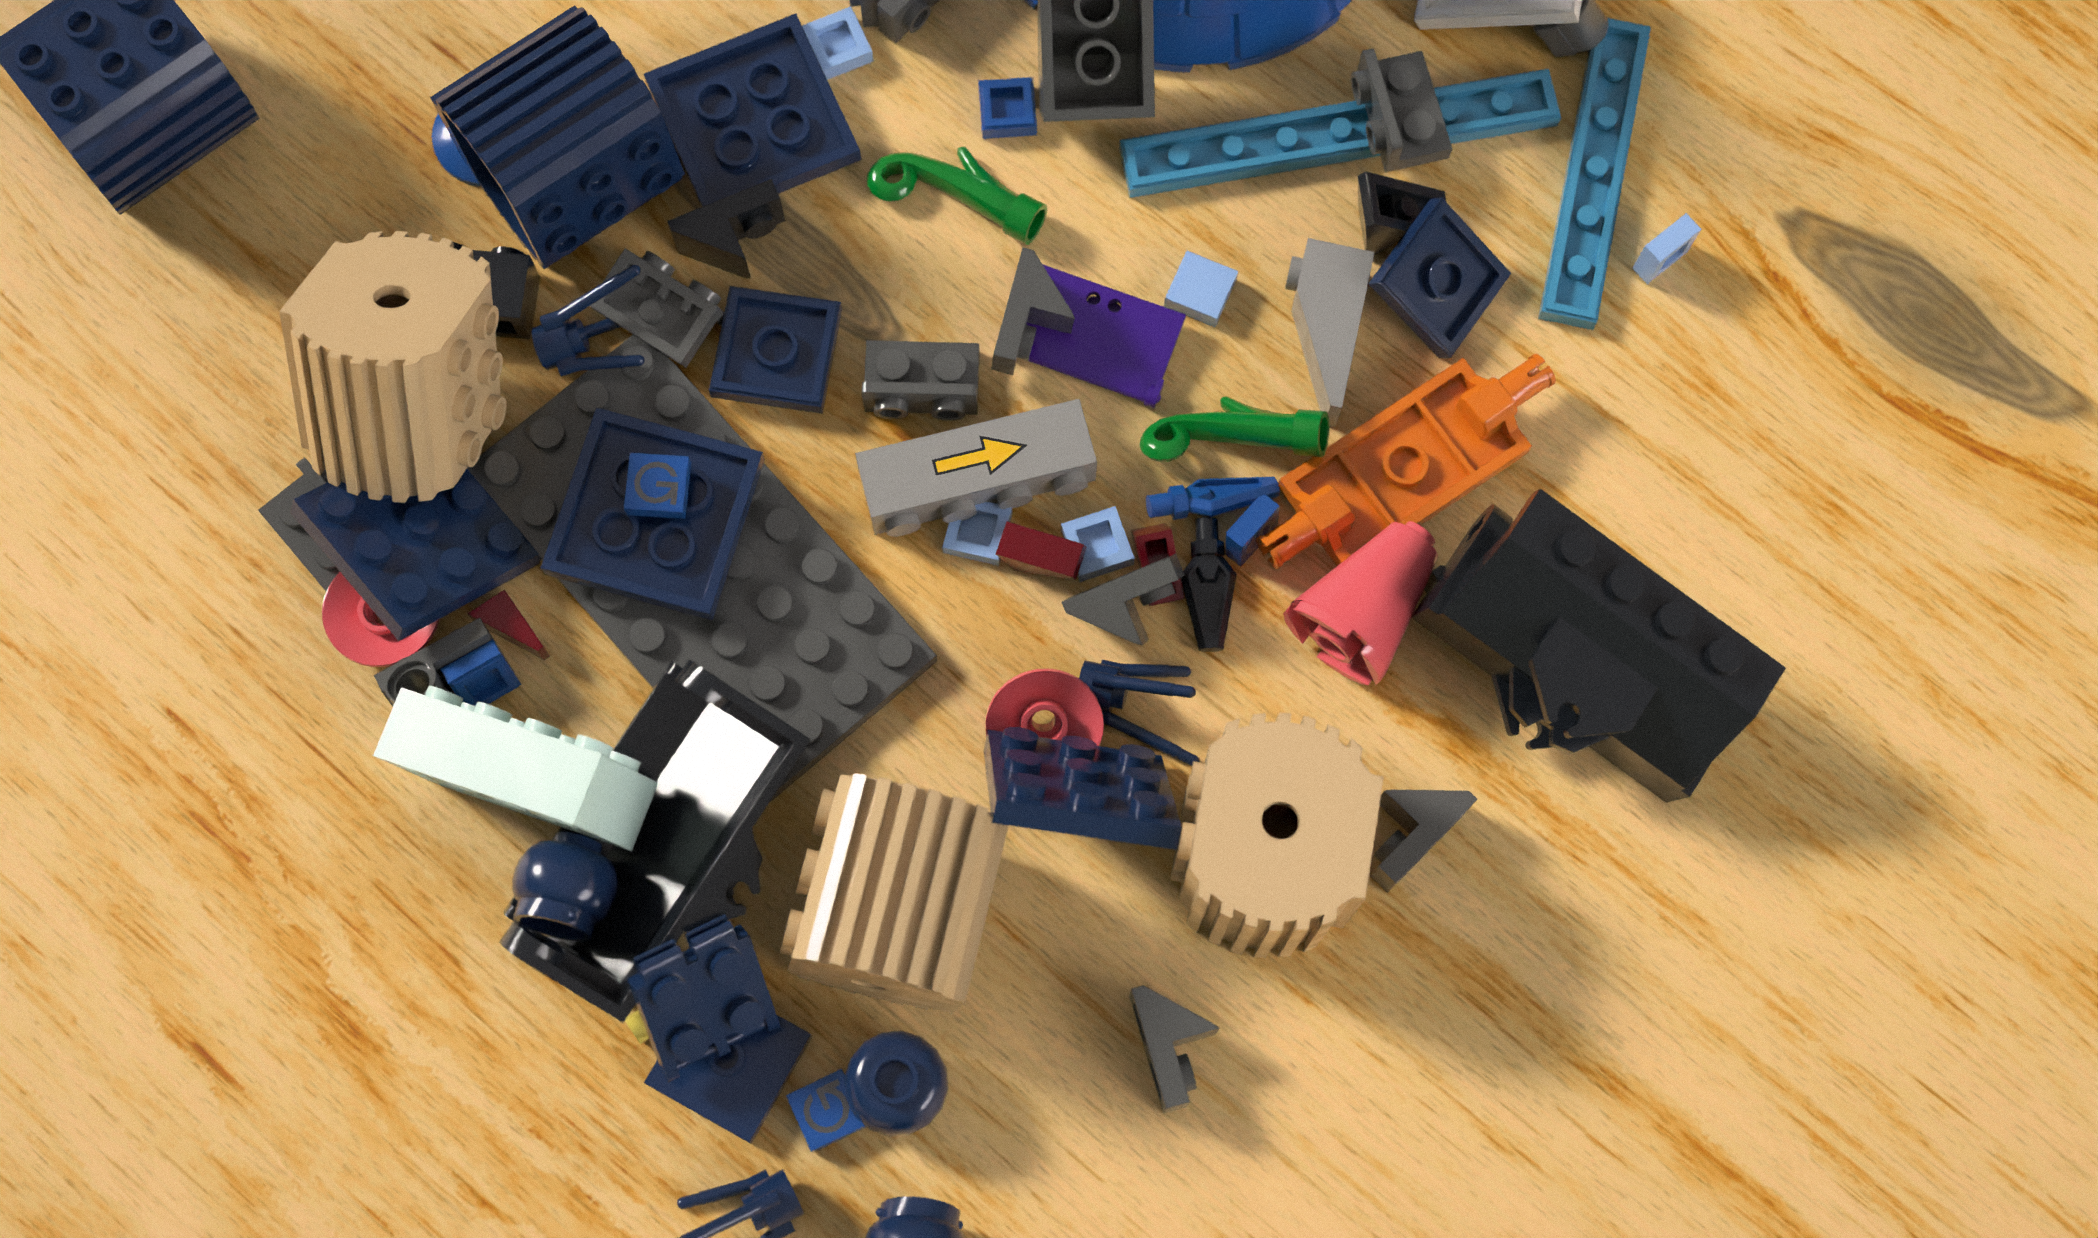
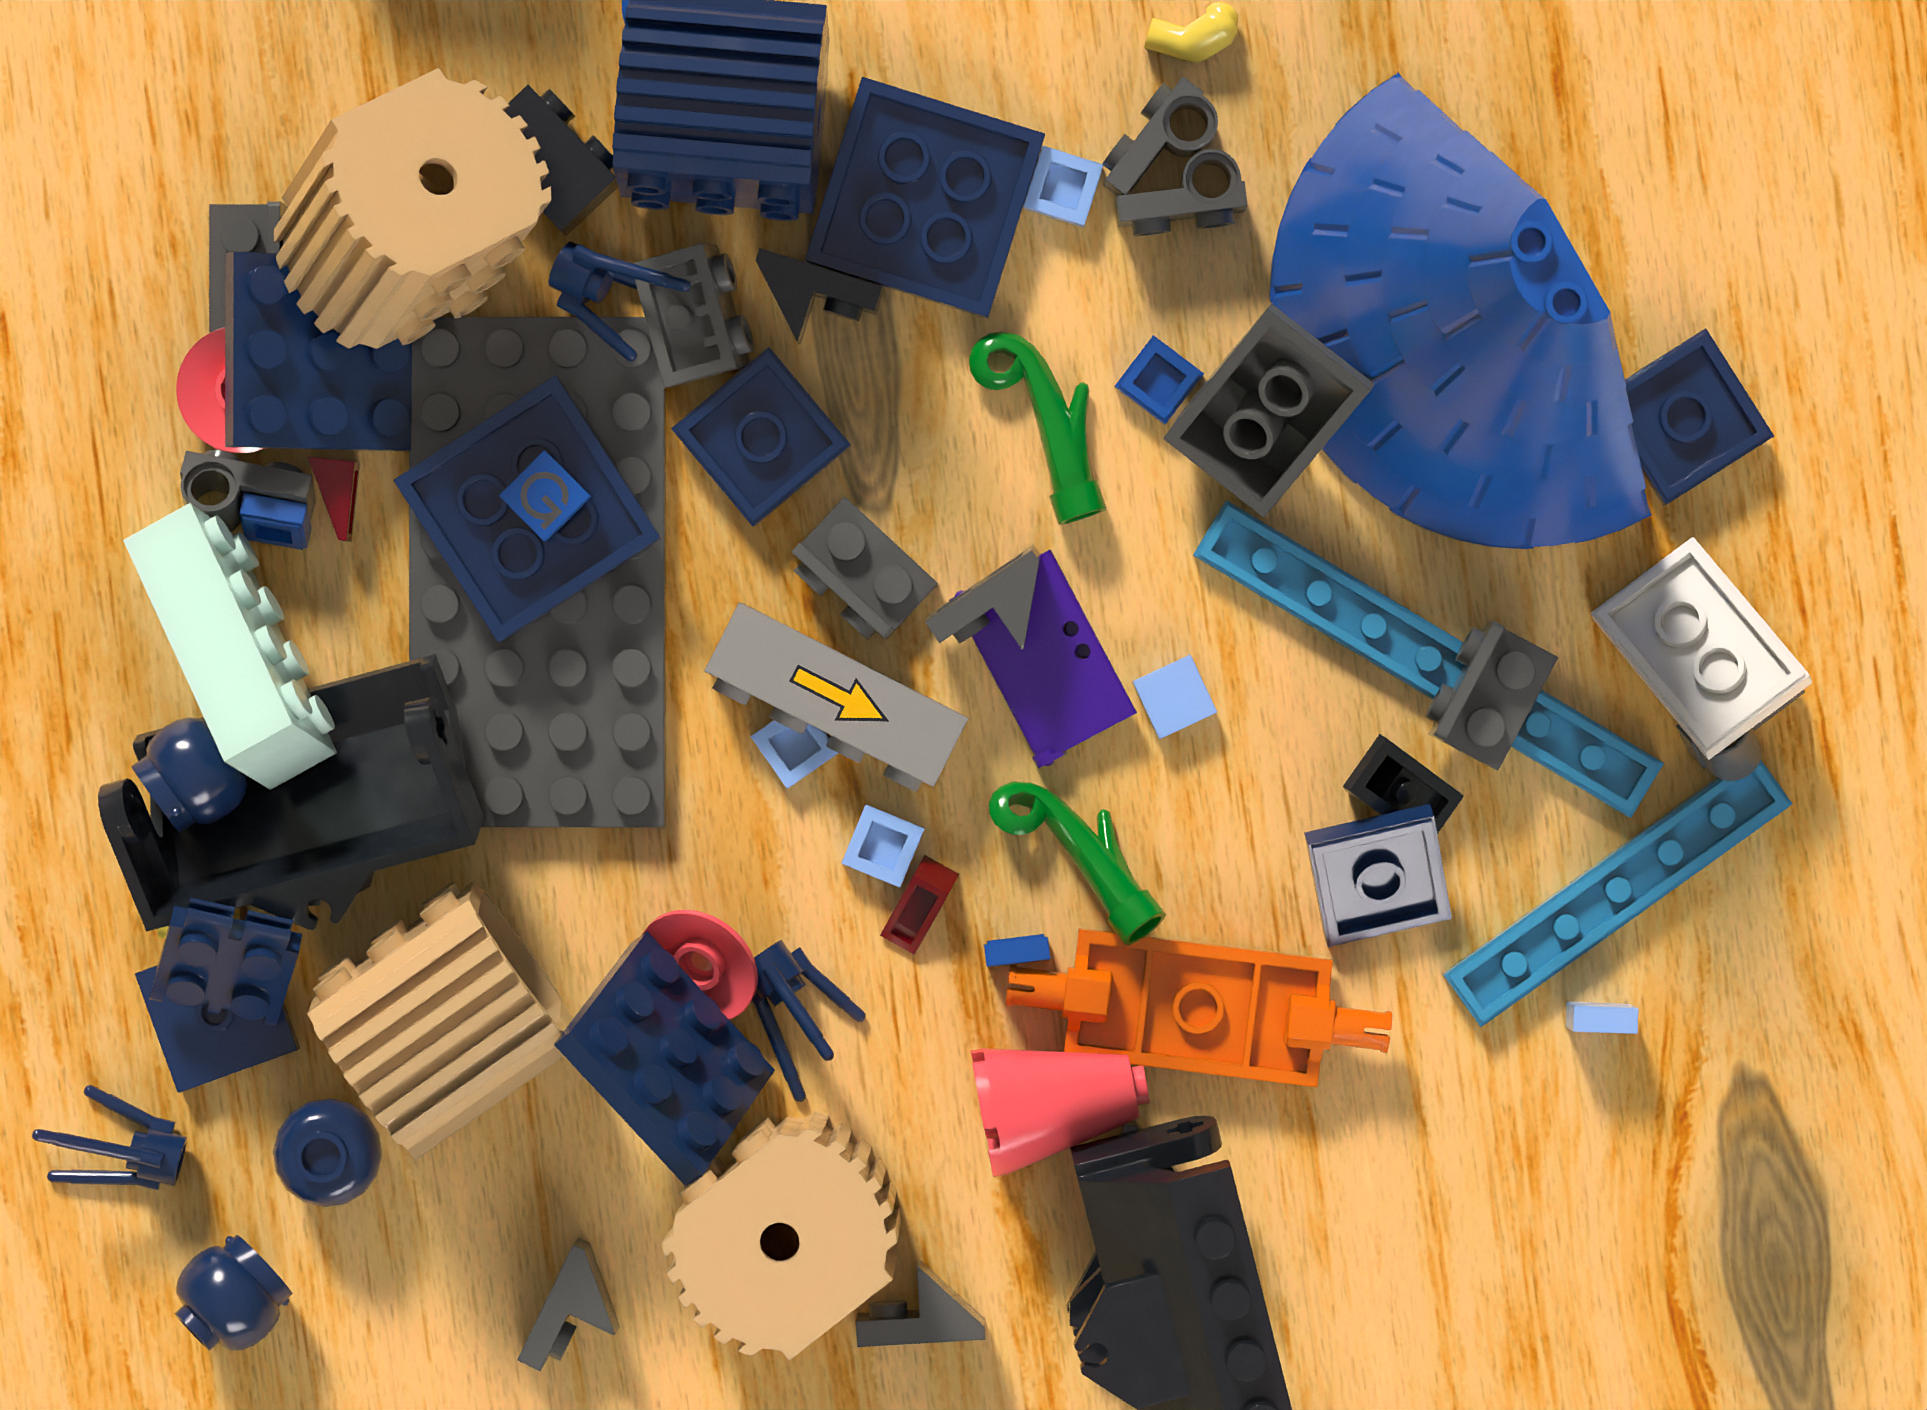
camera: 45 degrees right, 15 degrees up
blue tile [786,1069,866,1153] -> none
dark red piece [996,521,1087,580] -> none
dark grey slope [1062,554,1185,645] -> none
blue piece [1146,477,1280,520] -> none
black piece [1181,517,1237,652] -> none
light grey slope [1285,238,1375,427] -> none

